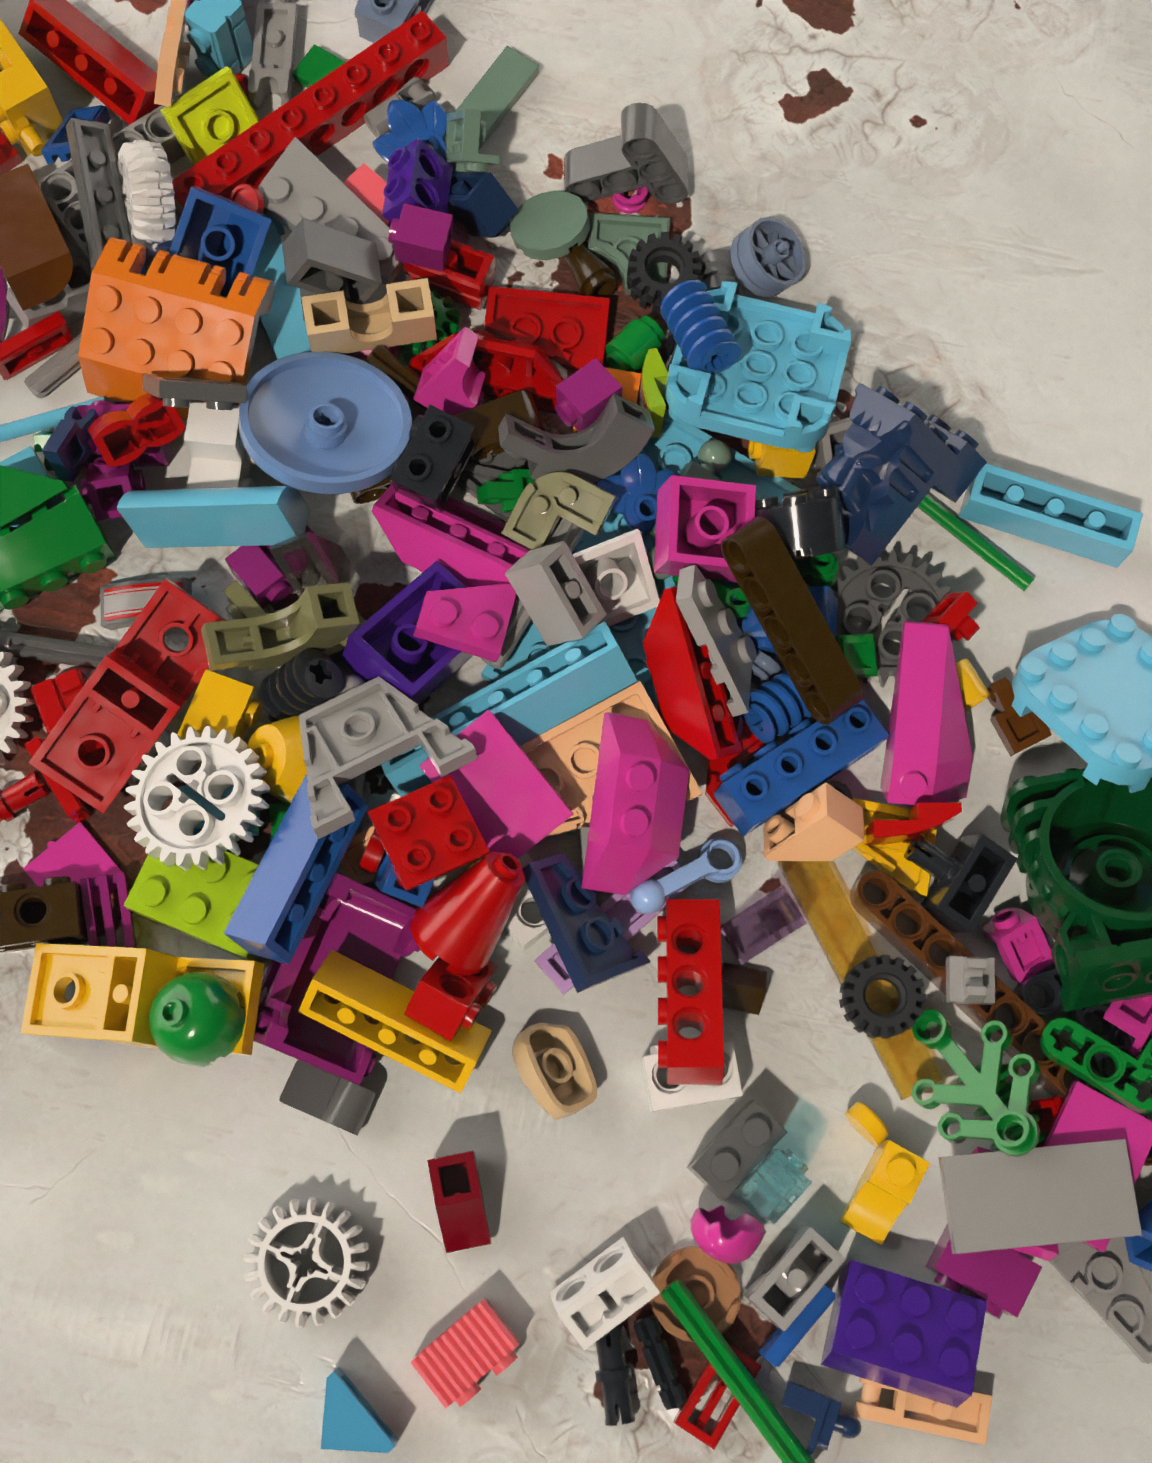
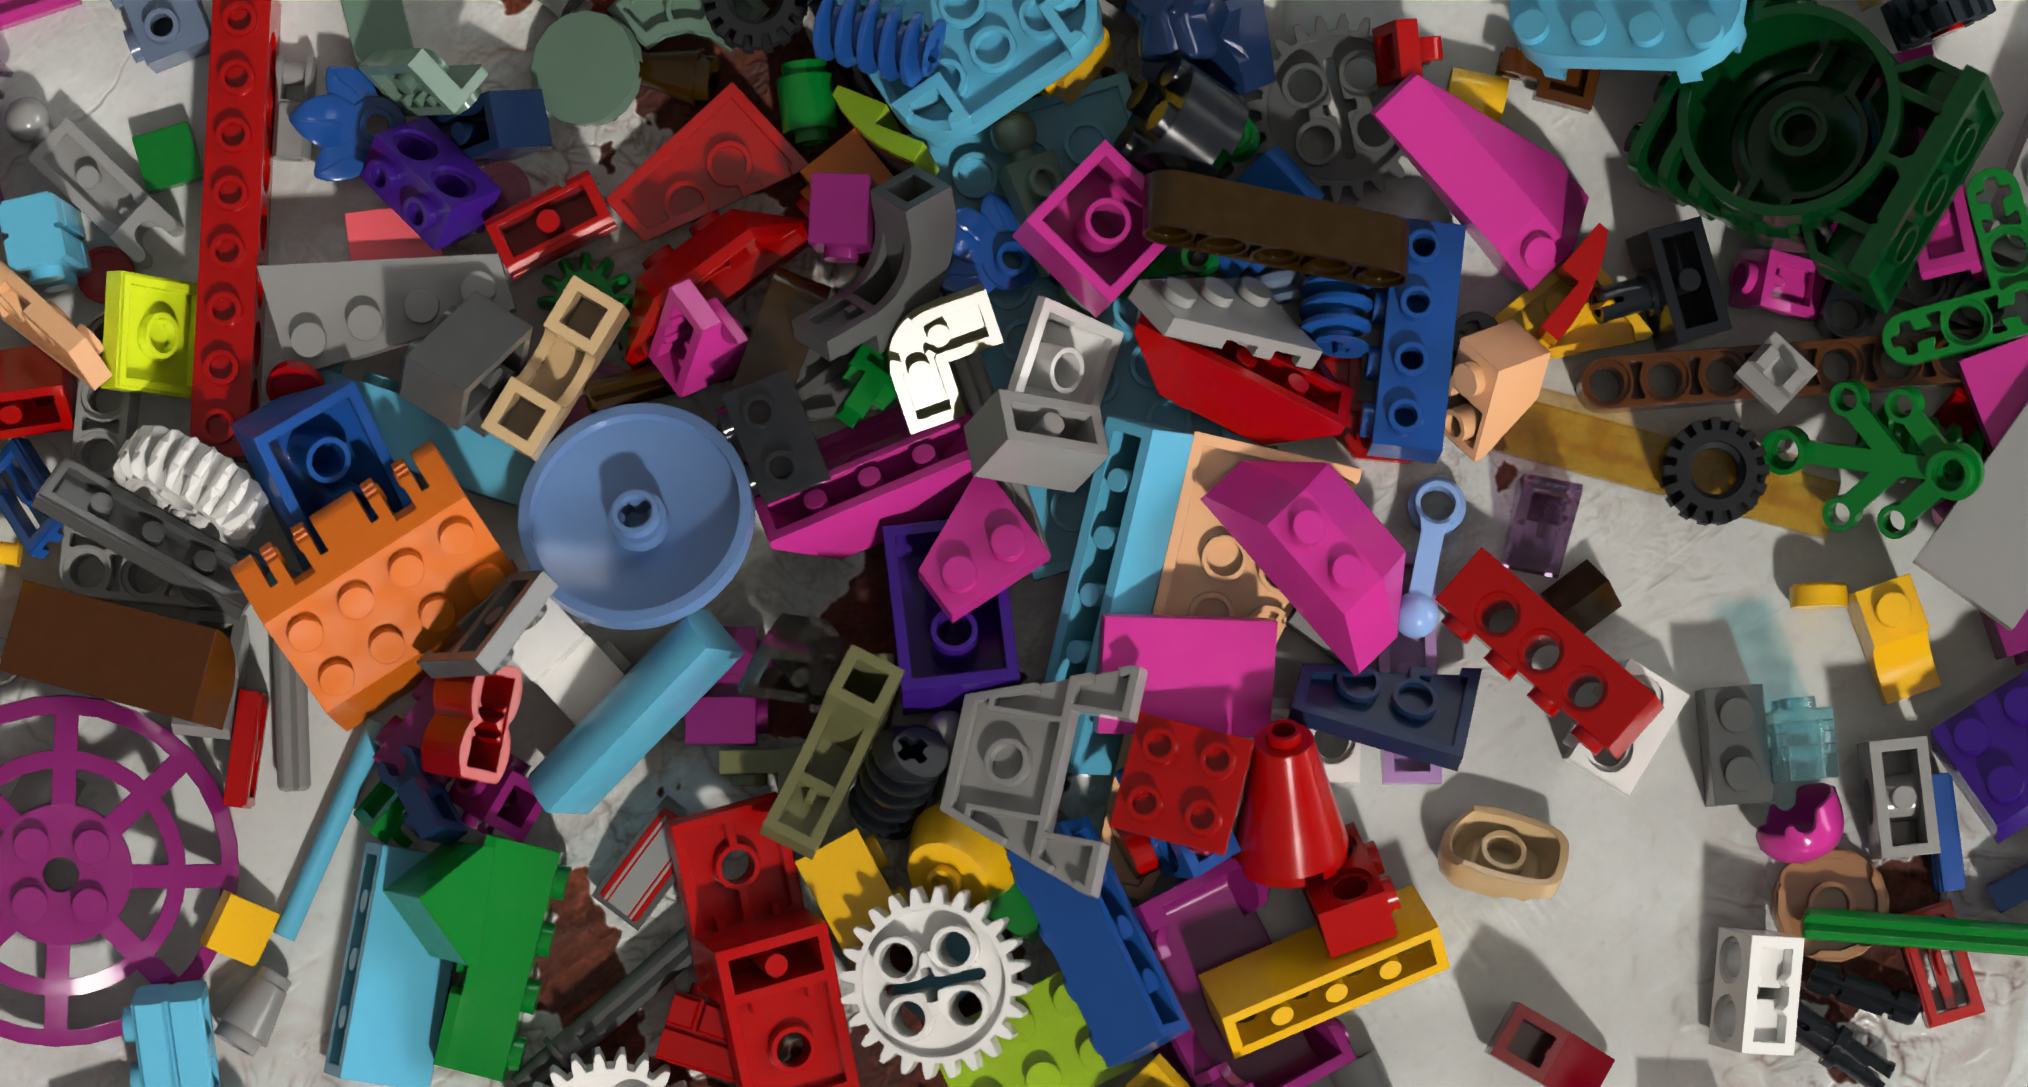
camera: 45 degrees left, 10 degrees up
magenta brick [388,203,454,272] -> none
green tile [835,634,878,679] -> none

